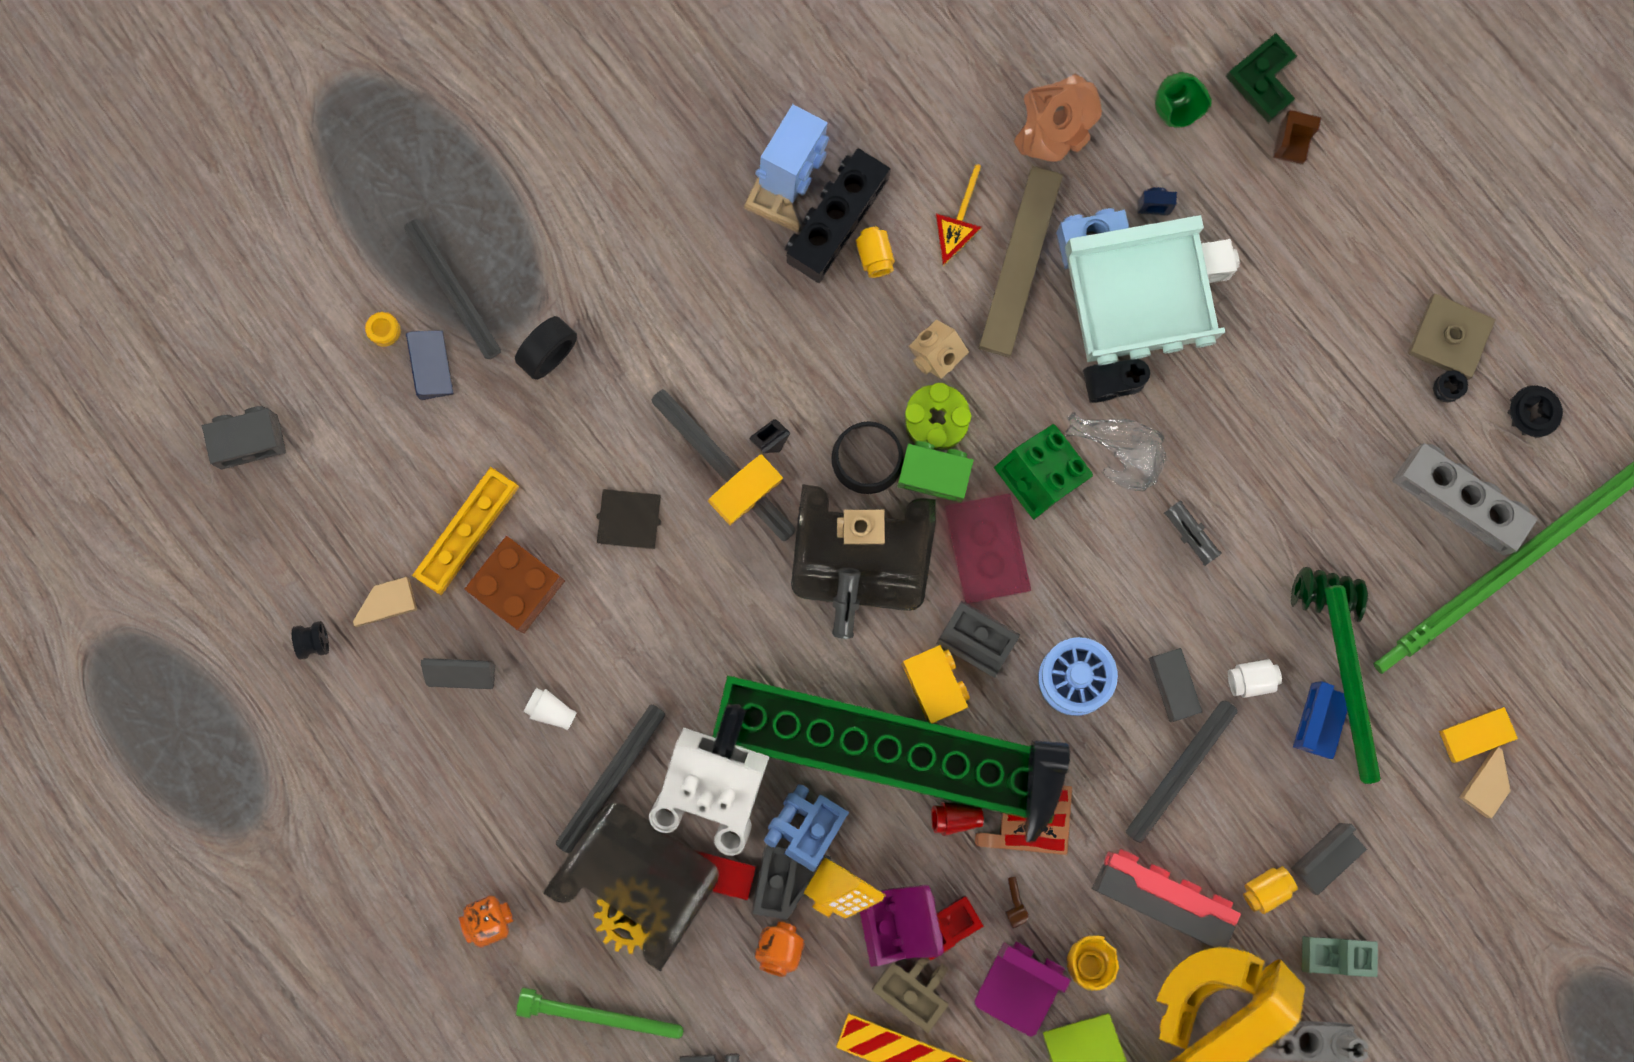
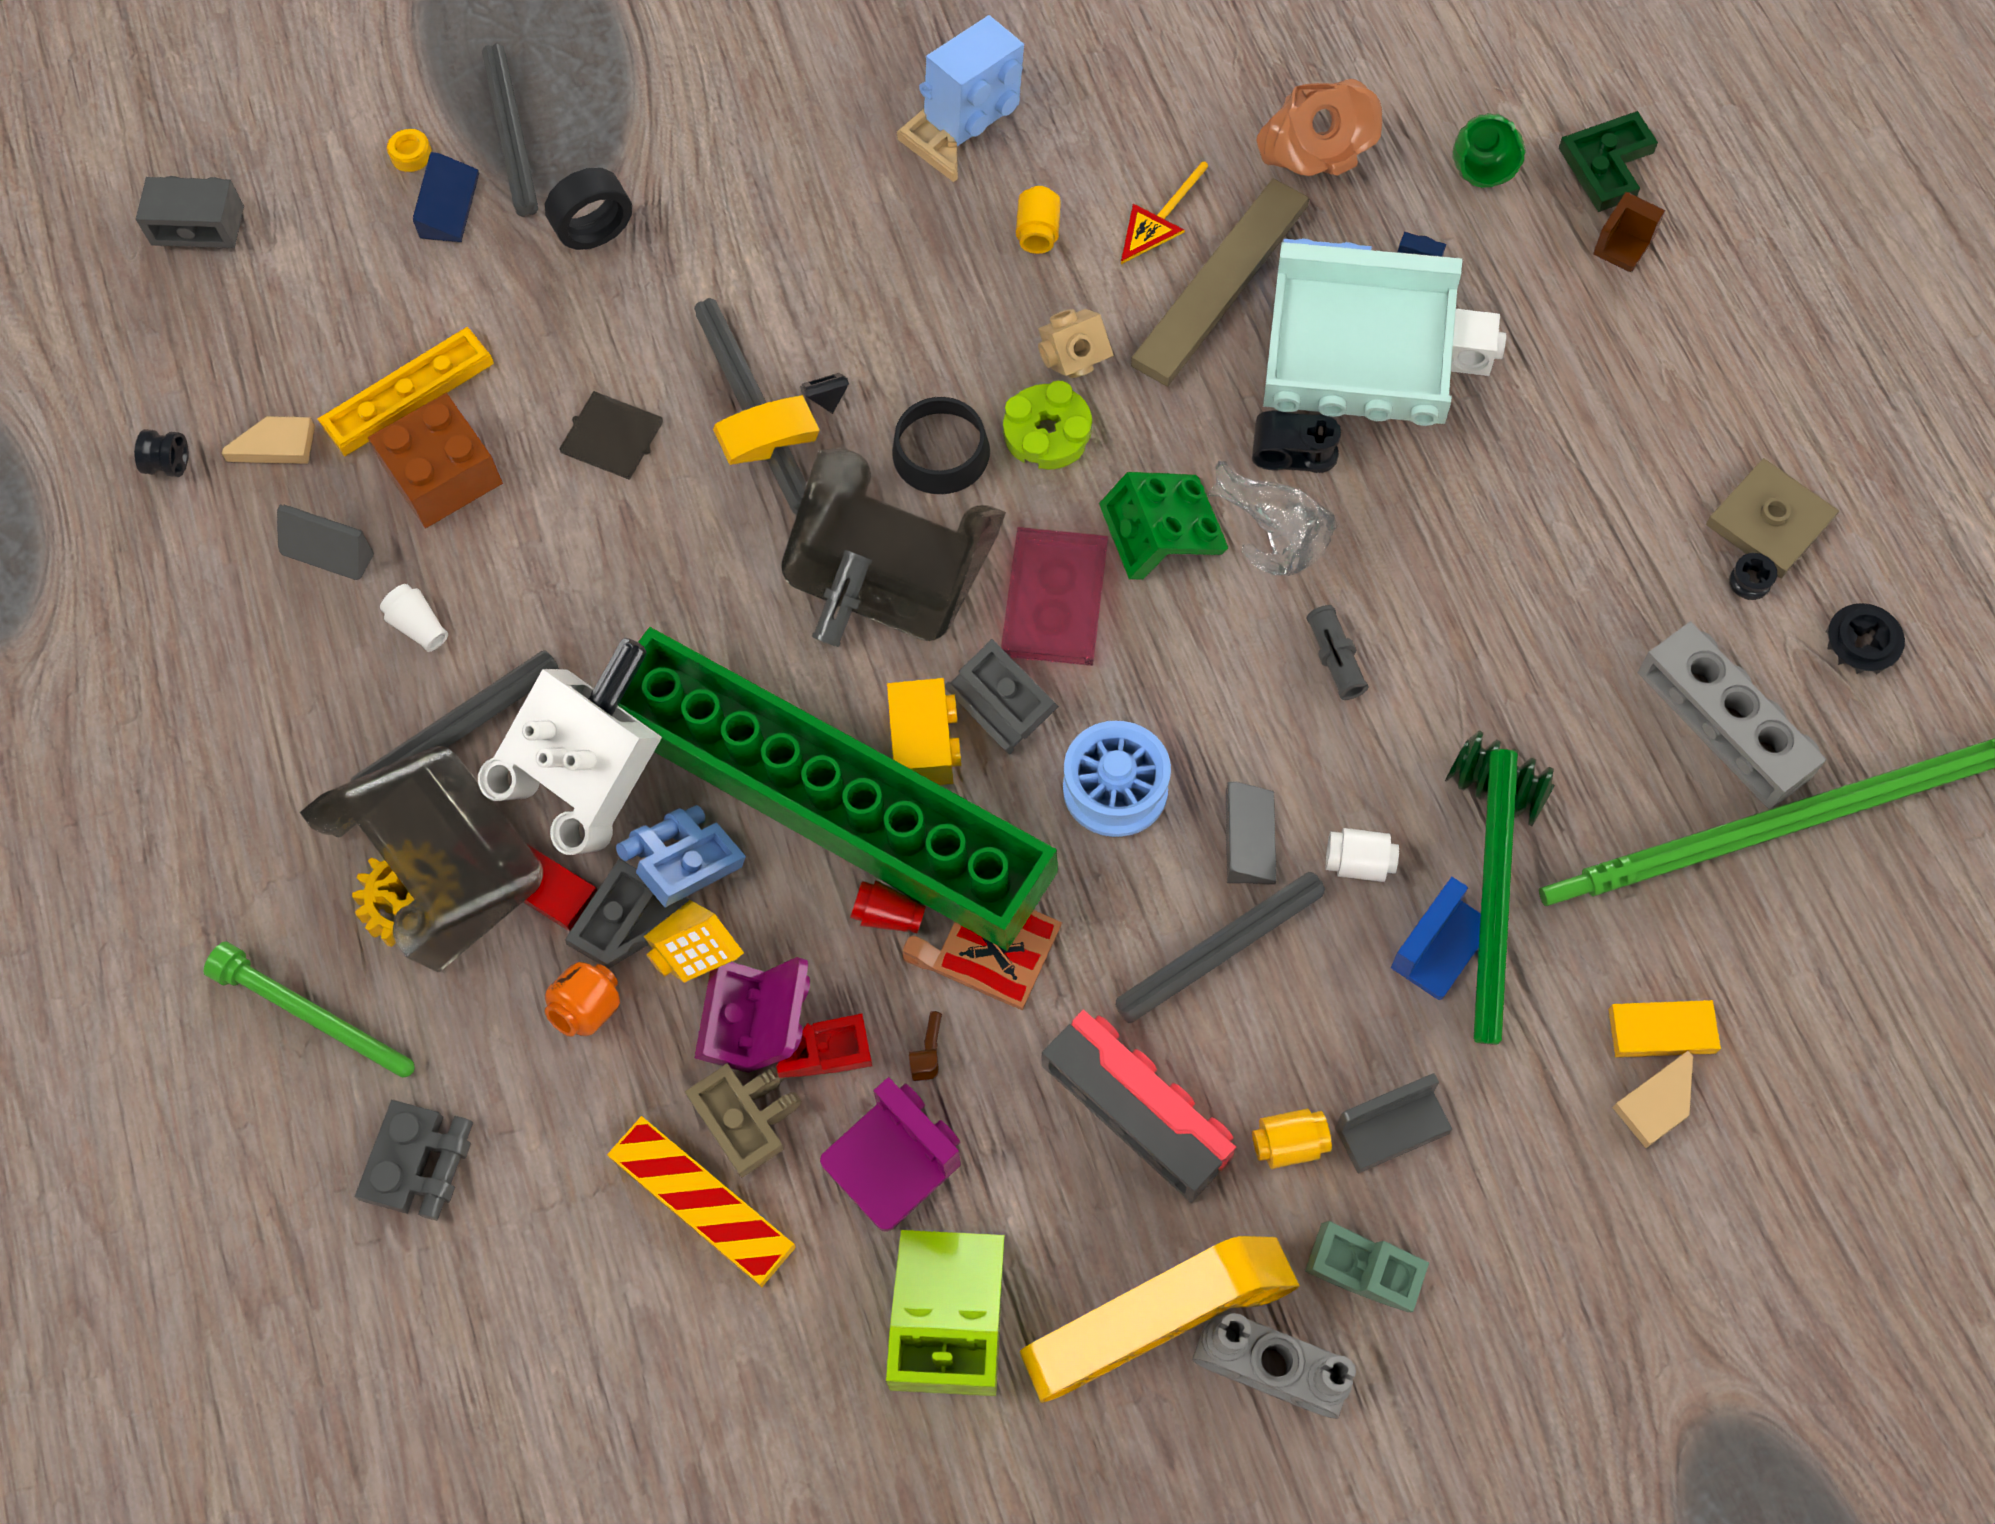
camera: 25 degrees right, 15 degrees down
orange head [459,895,514,948] -> none
black brick [785,148,891,283] -> none
tan brick [837,509,885,545] -> none
bright green brick [897,441,974,503] -> none
black piece [1025,741,1070,842] -> none
yellow hair [1066,935,1119,991] -> none
yellow arch [1156,947,1265,1050] -> none

